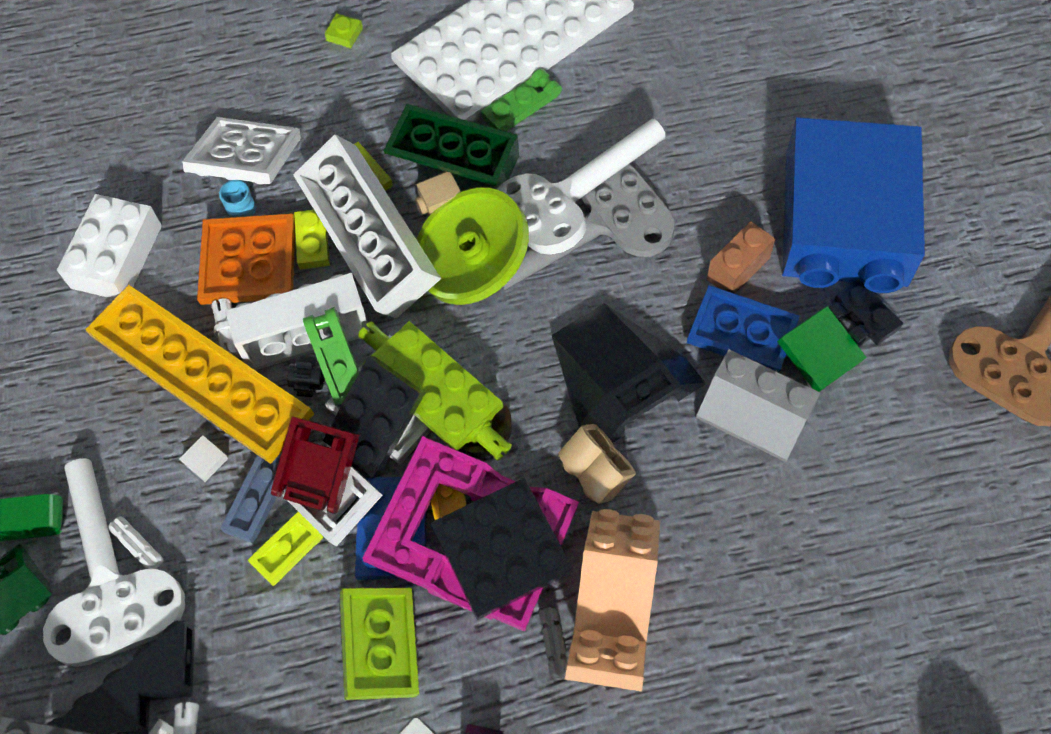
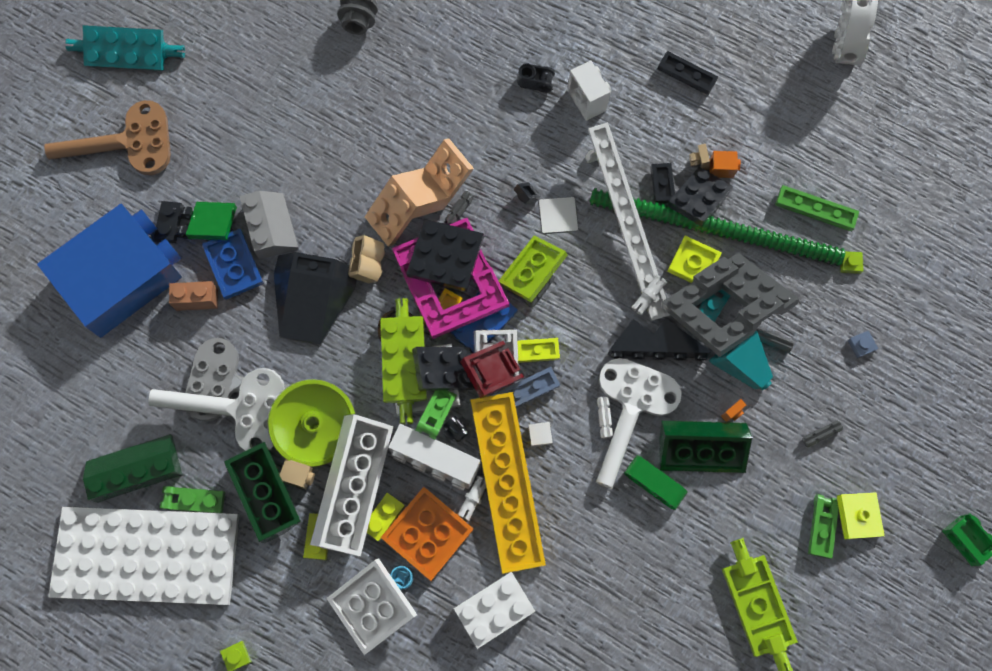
camera: 145 degrees left, 10 degrees up
none -> dark green slope [83,434,182,503]

